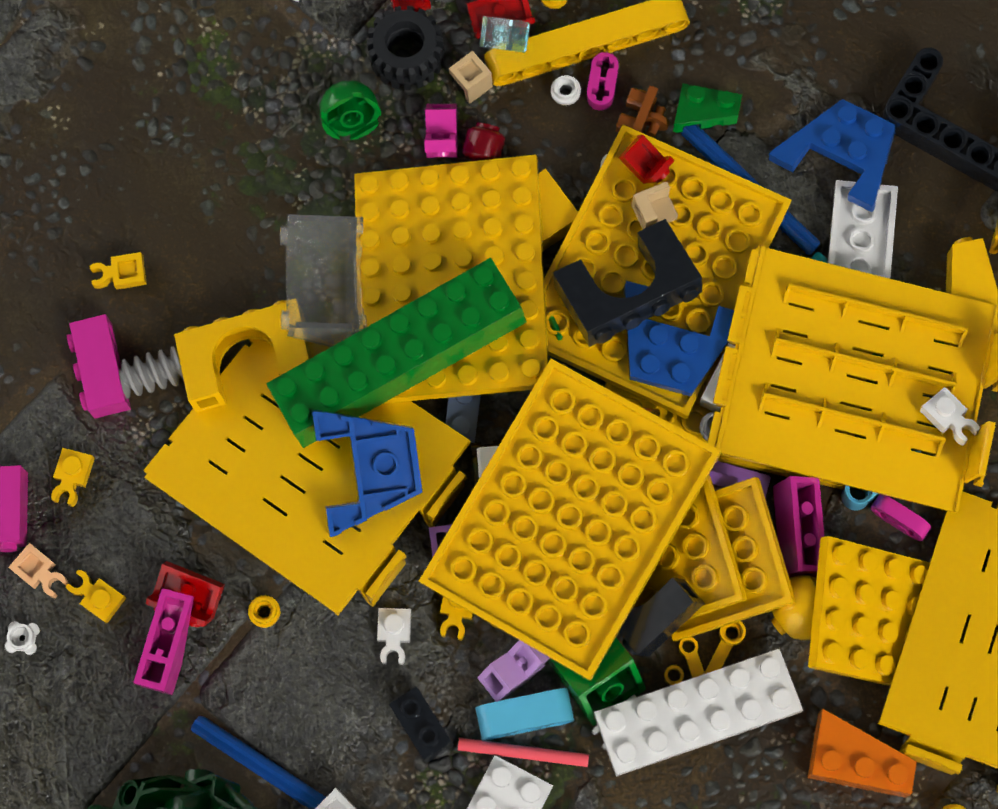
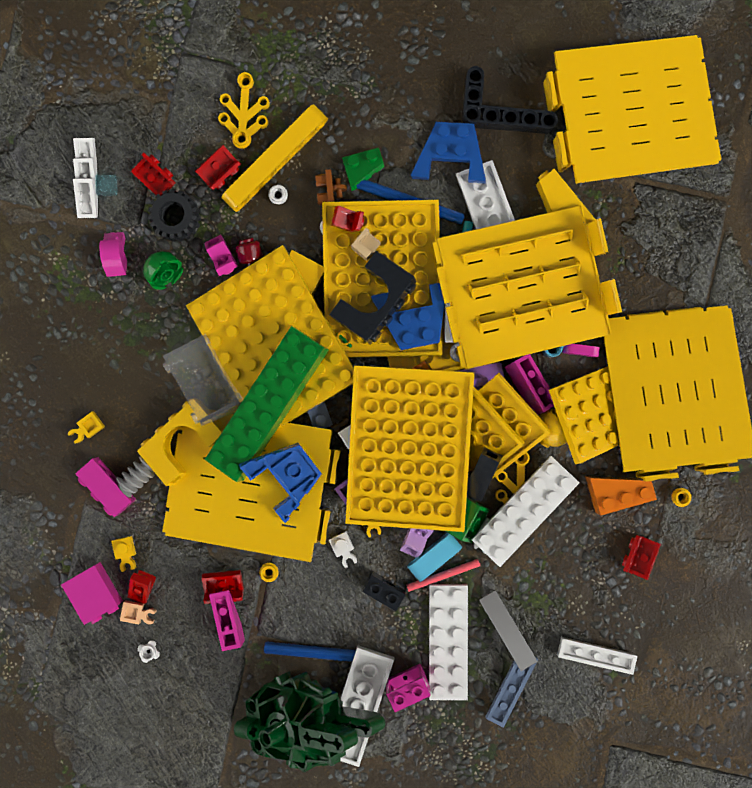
camera: 30 degrees left, 15 degrees up
yellow plate [66,570,127,624] -> none
tan panel [449,51,493,104] -> none
clear light blue bracket [479,16,530,53] -> none
dark pink beam [587,52,619,111] -> none
white plate [920,387,980,446] -> none
none -> dark pink brick [99,232,128,277]
none -> red slope [127,570,156,605]

